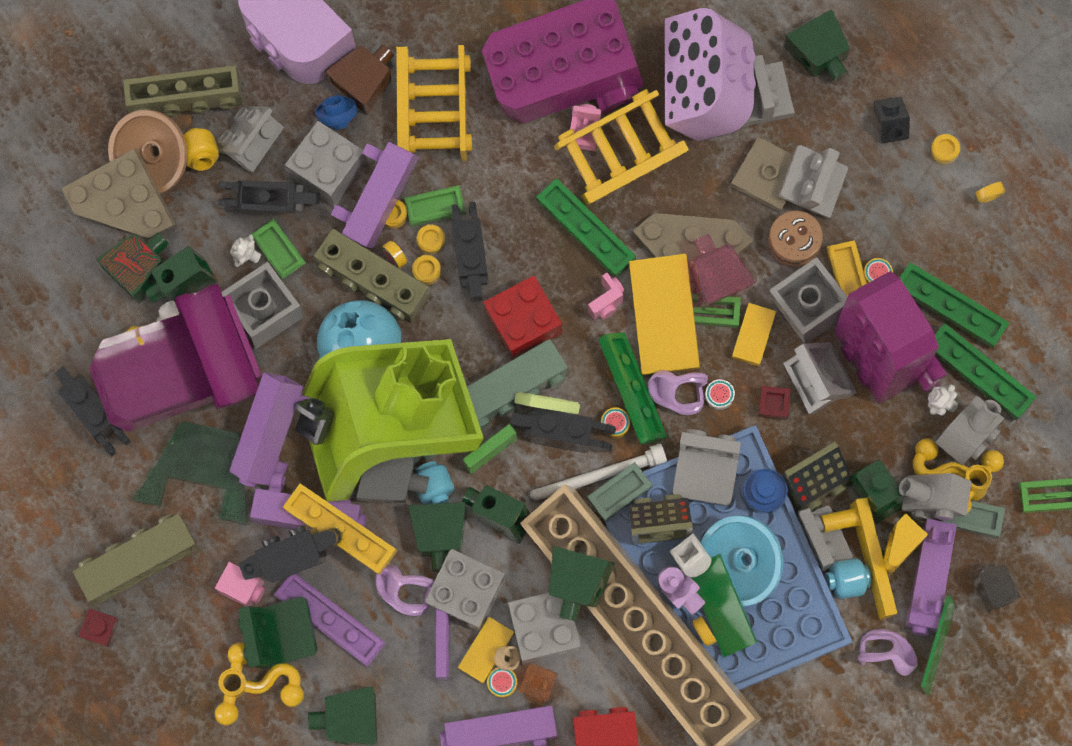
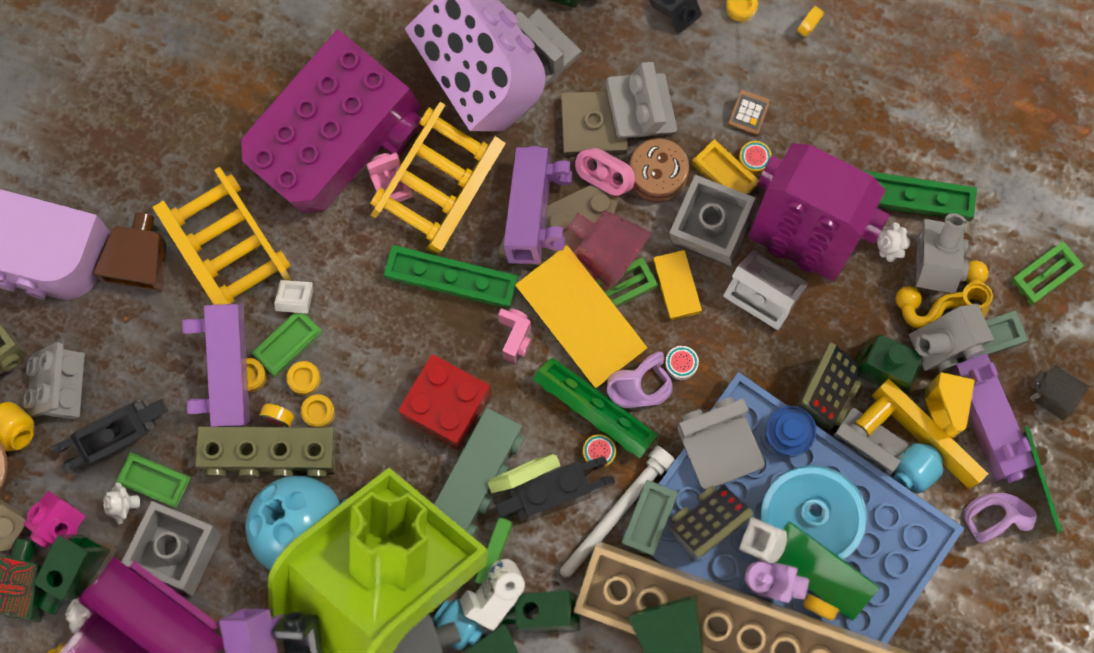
camera: 35 degrees left, 0 degrees up
light grey brick [285,121,367,207] -> none
blue plate [315,95,358,130] -> none
black hinge [451,202,489,302] -> none
dark red plate [758,386,791,420] -> none
green plate [900,262,1010,349] -> none
none -> dark pink brick [24,490,86,549]
none -> white tile [274,280,313,314]
none -> white leg [459,559,525,631]
none -> medium lavender brick [504,146,572,264]
none -> bright pink plate [575,148,635,196]
none -> slope [728,90,770,136]

